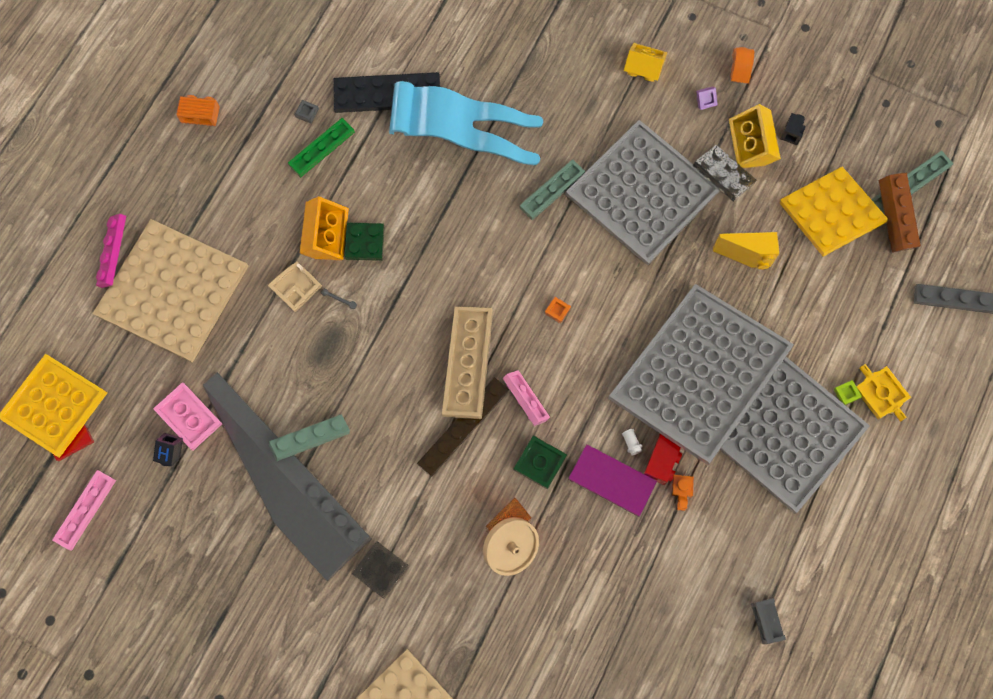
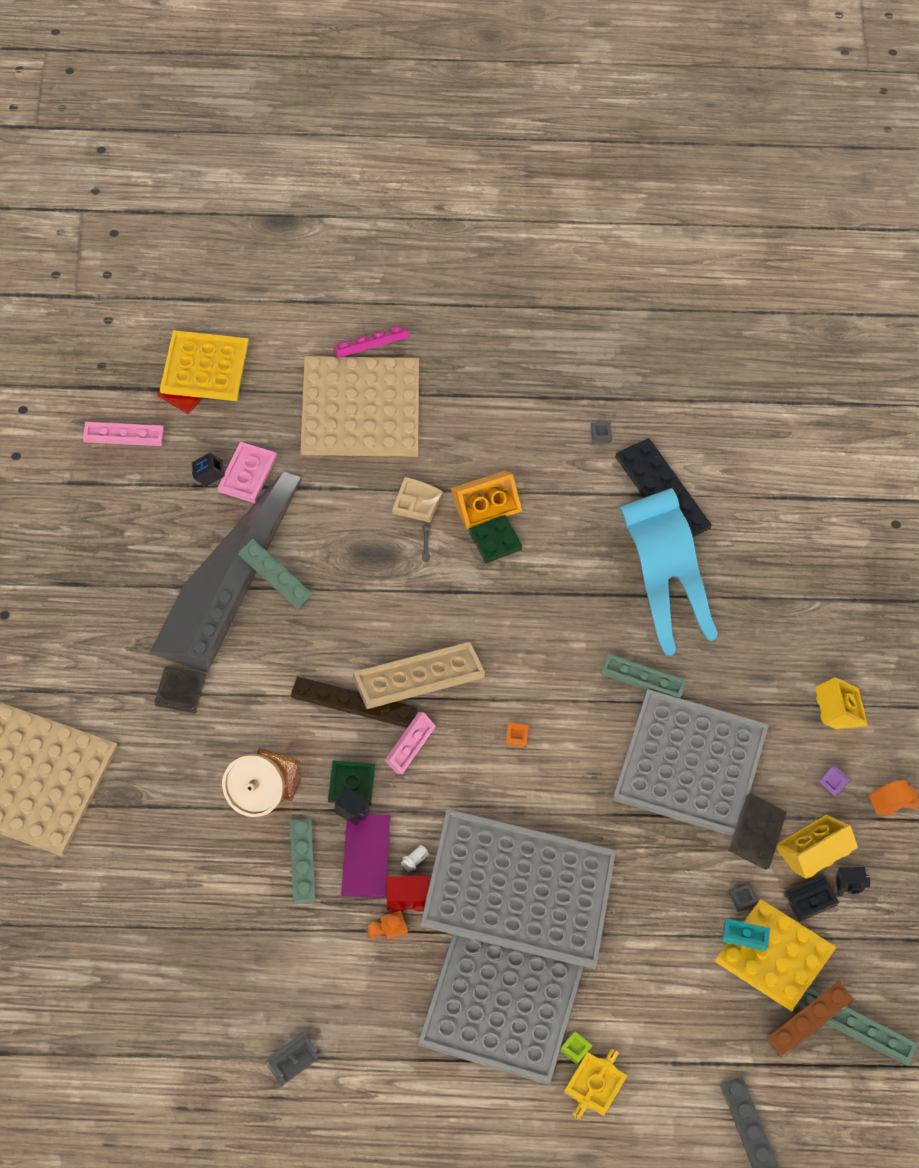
camera: 60 degrees right, 15 degrees down
orange brick [176,95,220,126] -> none
green plate [288,118,355,178] -> none
yellow slope [713,232,779,270] -> none
none -> sand green plate [289,819,316,904]
none -> black brick [335,787,370,826]
none -> teal plate [722,919,770,951]
none -> dark grey tile [729,883,758,912]
none -> black plate [784,875,839,922]

